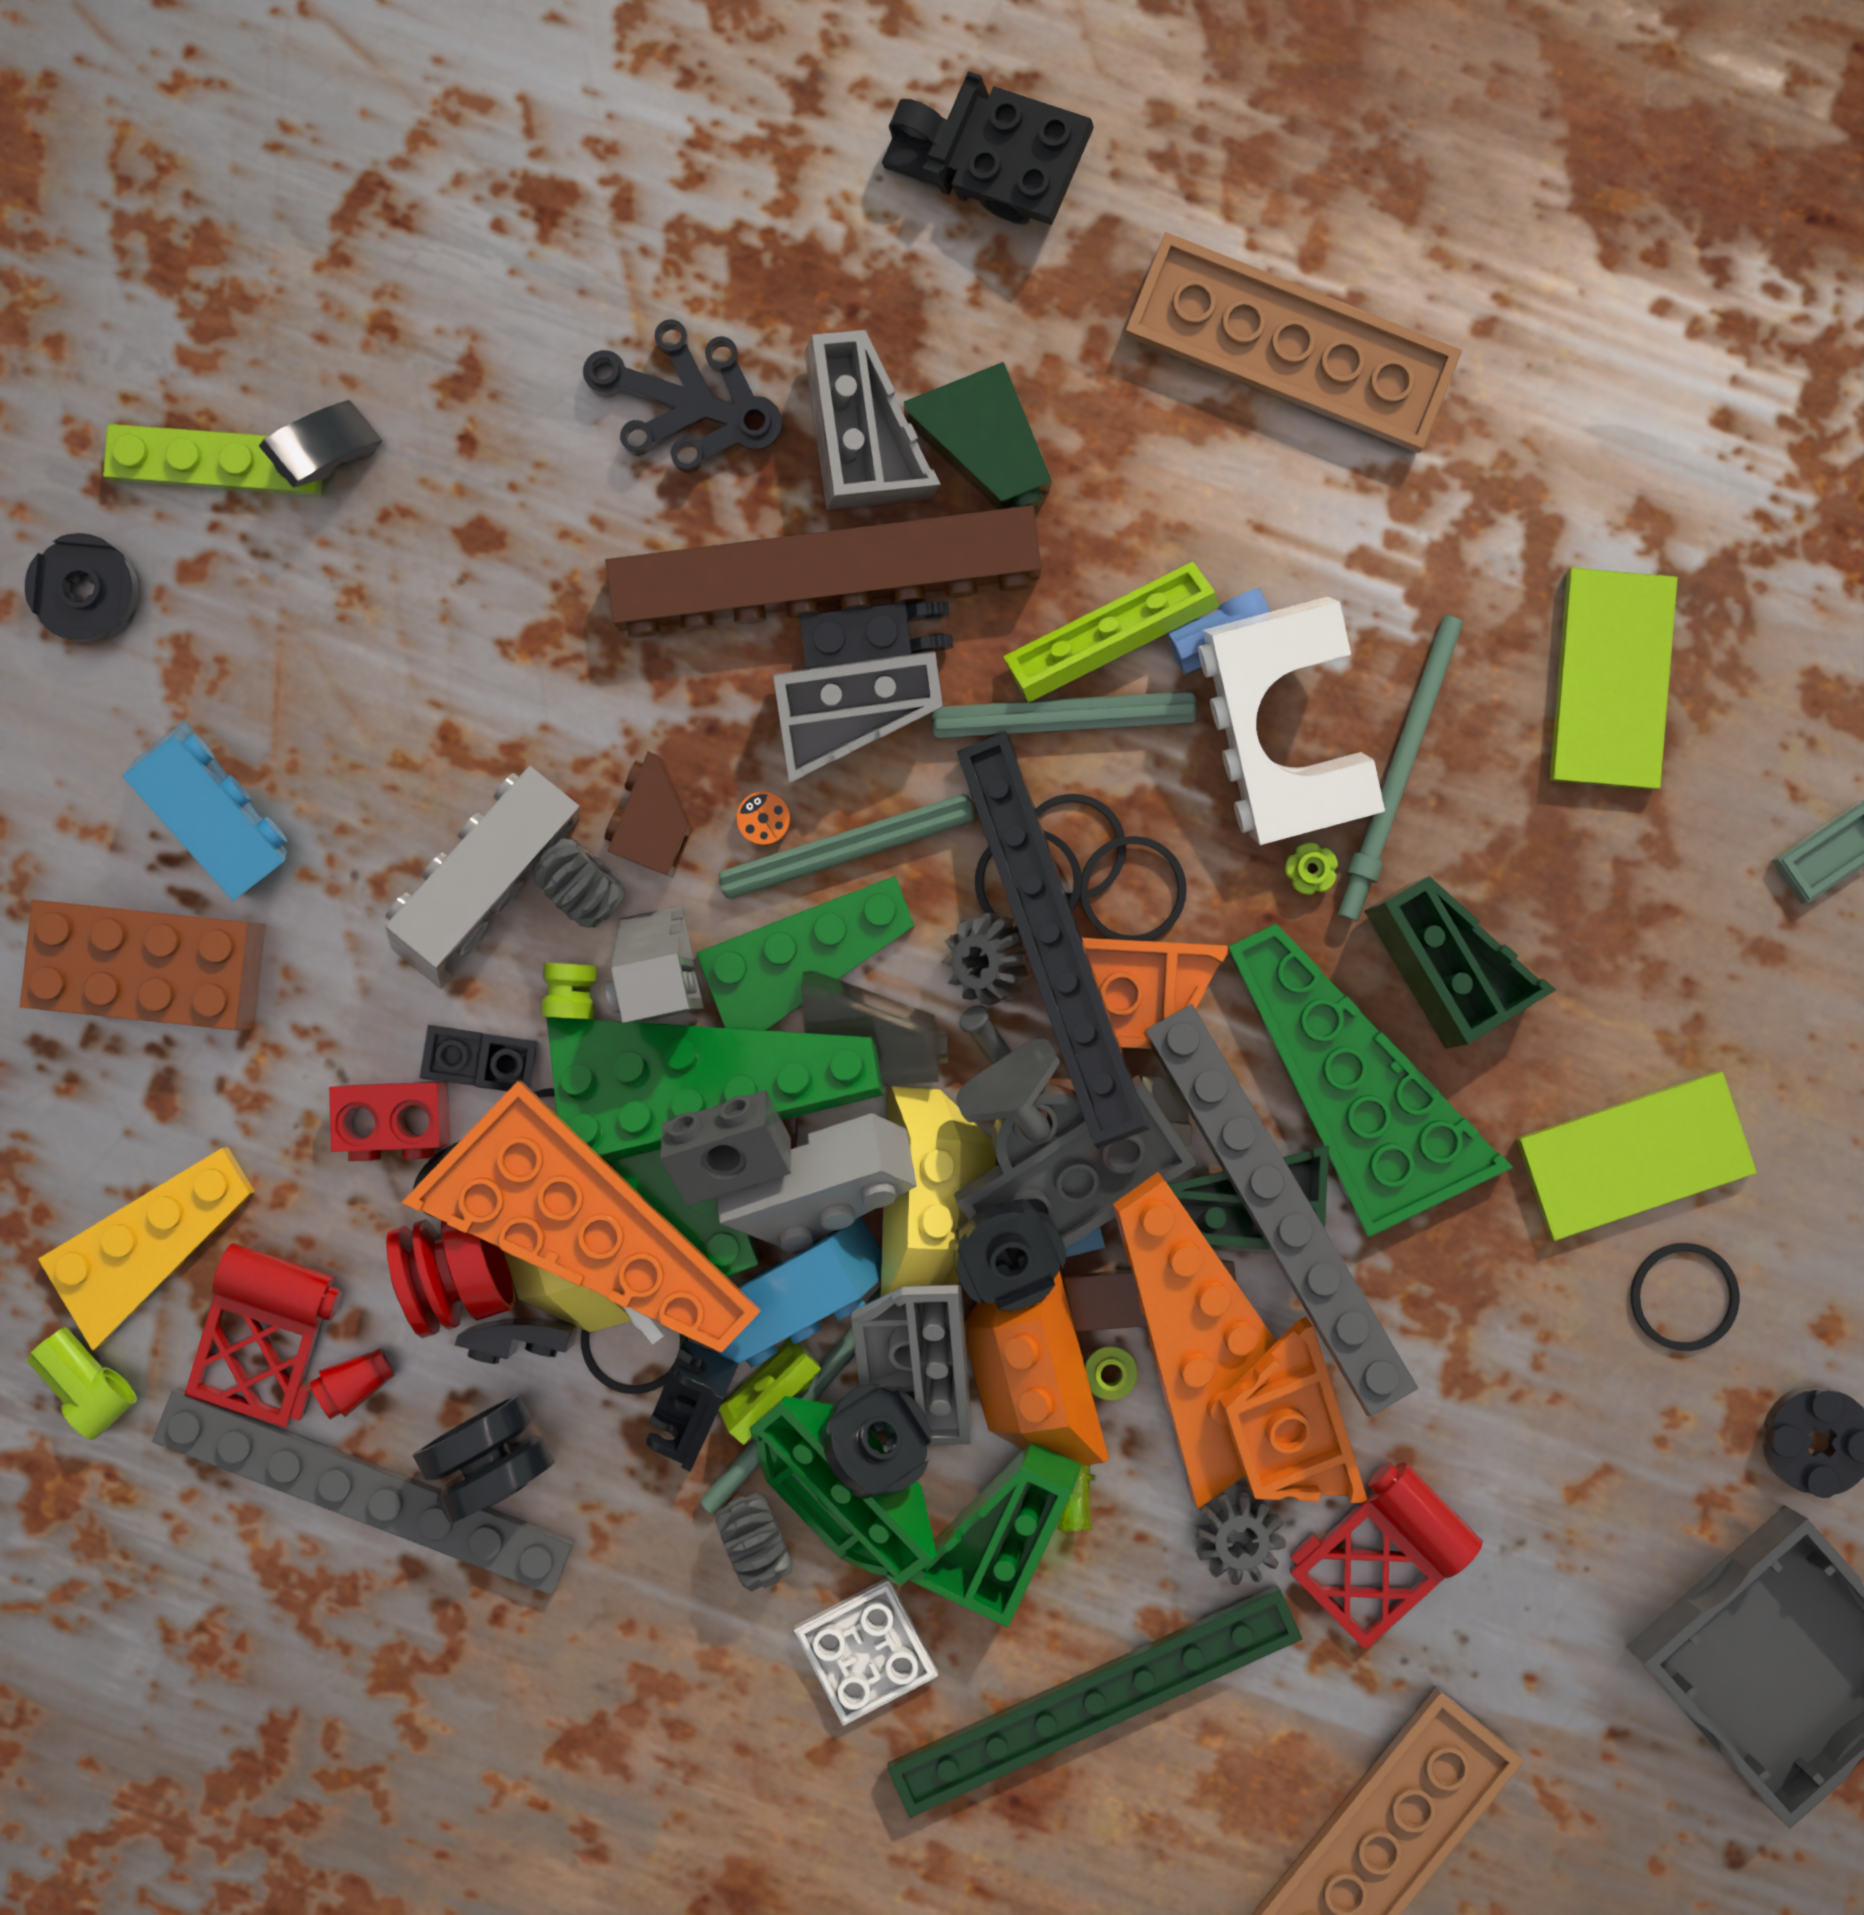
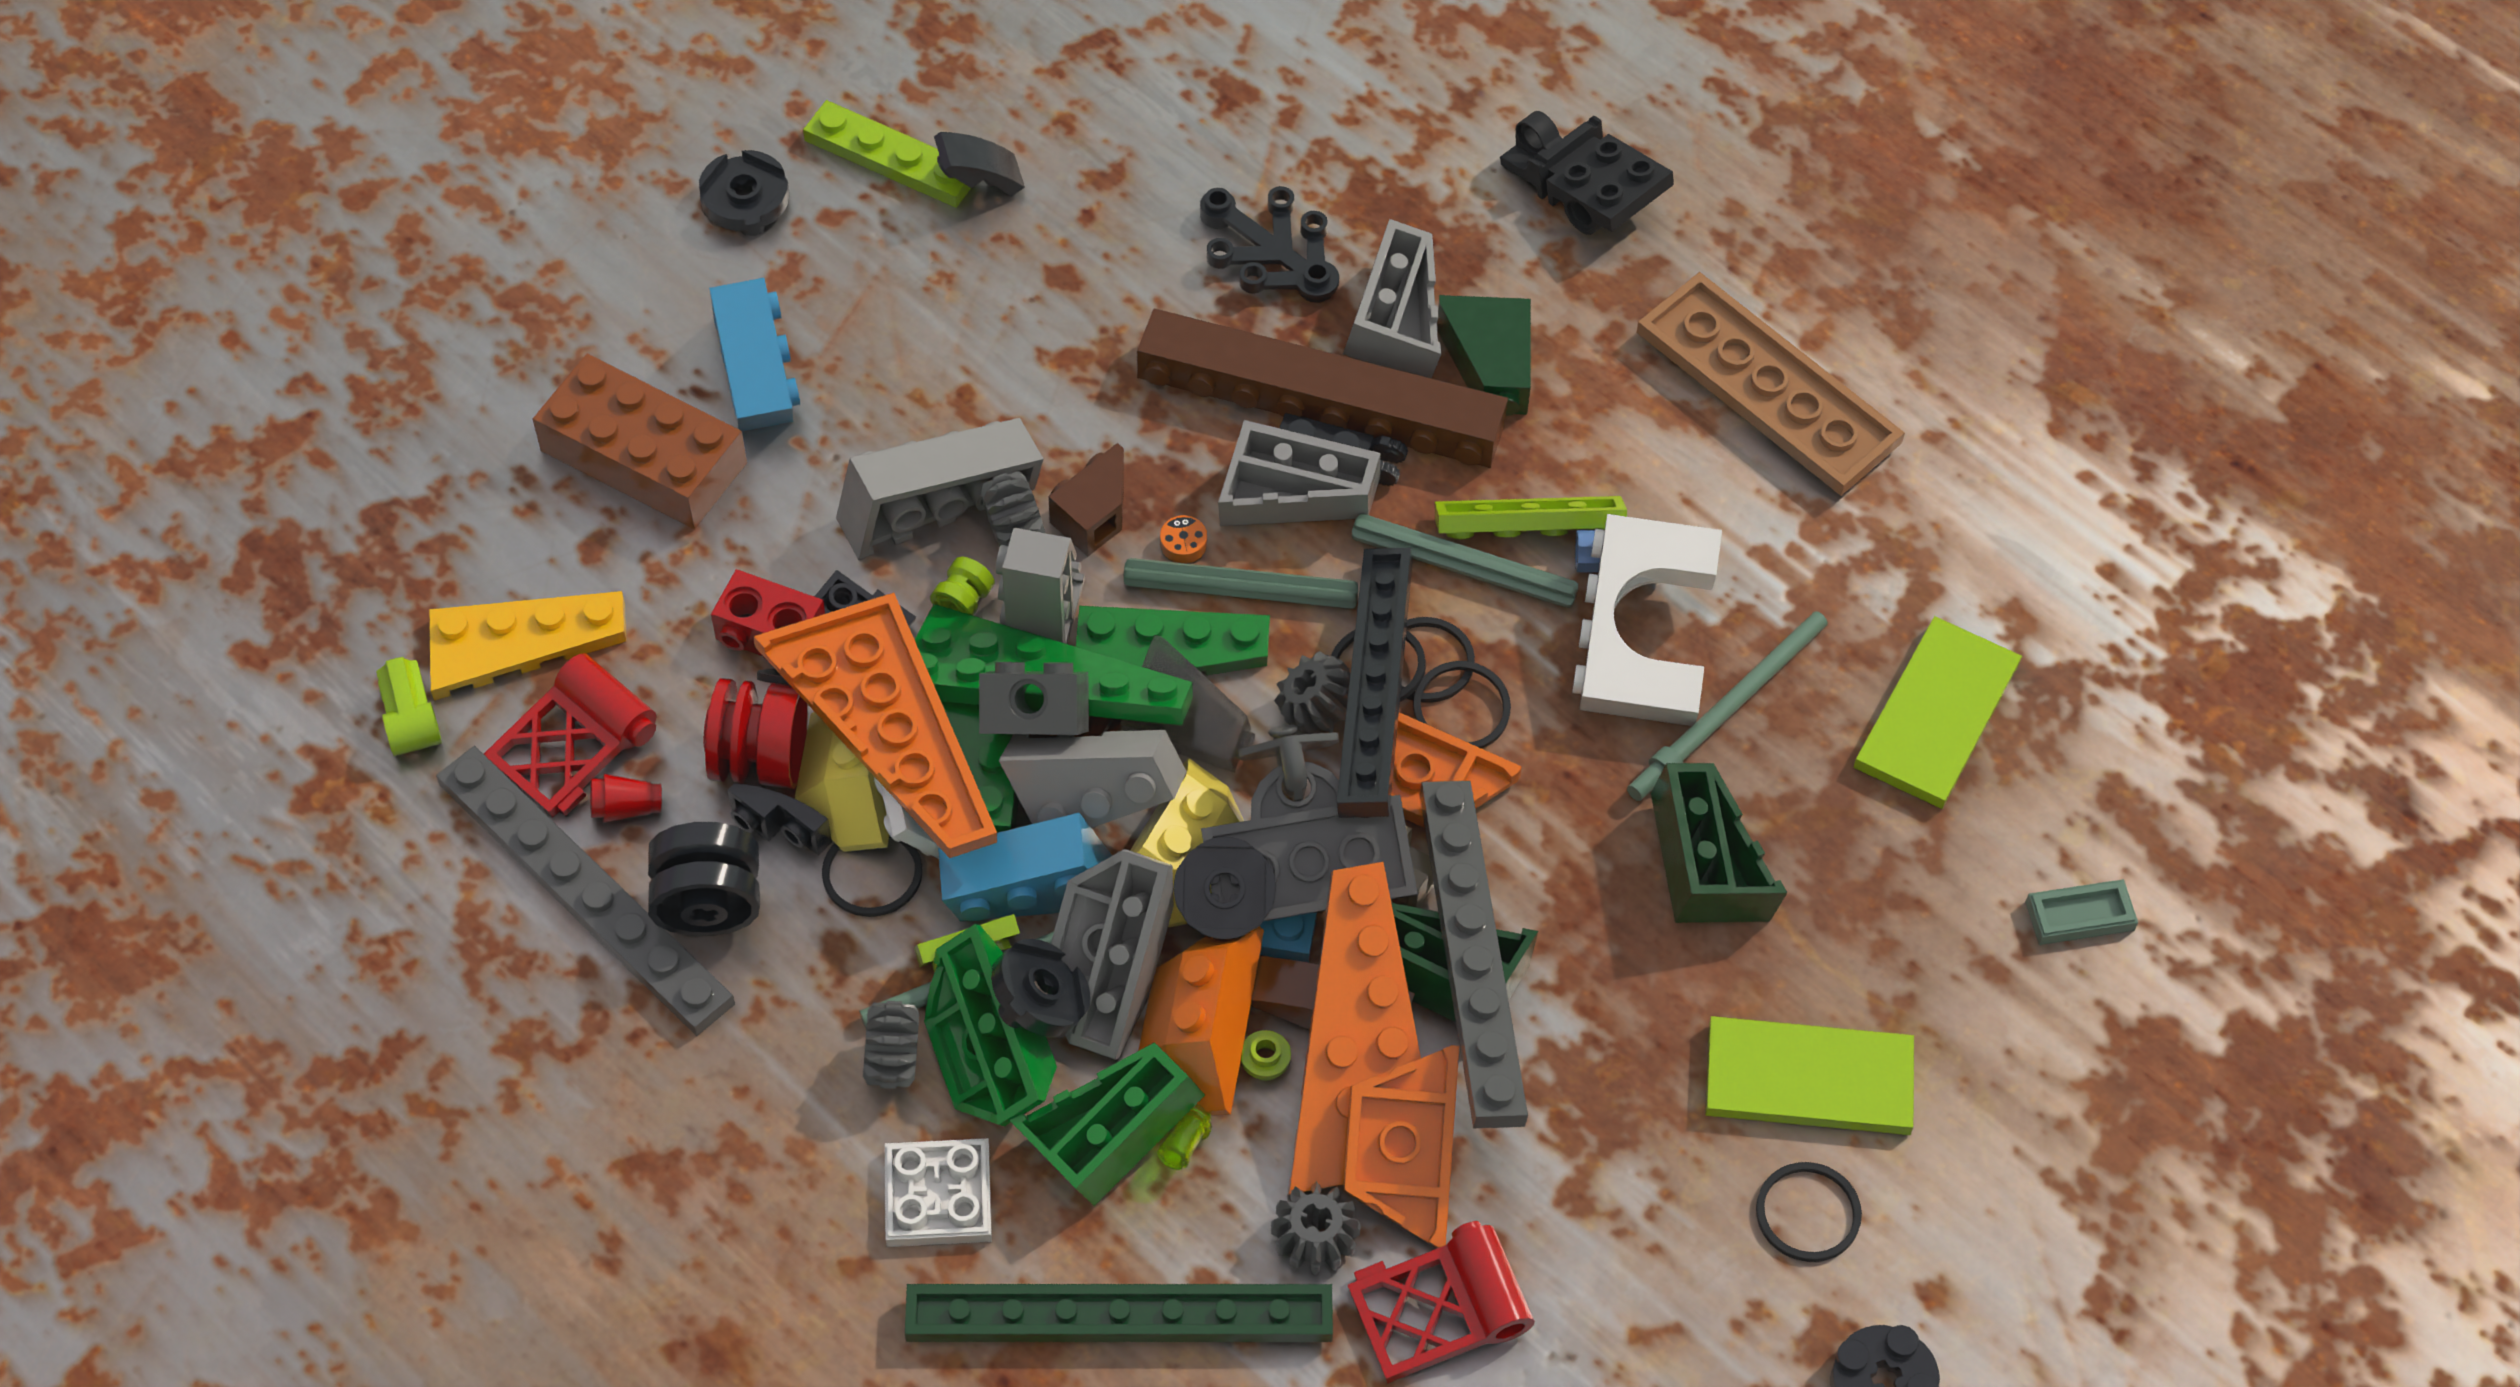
camera: 25 degrees right, 30 degrees down
black hinge [646,1339,739,1472] -> none
green wing [1228,924,1514,1237] -> none
lime plate [1285,842,1338,895] -> none

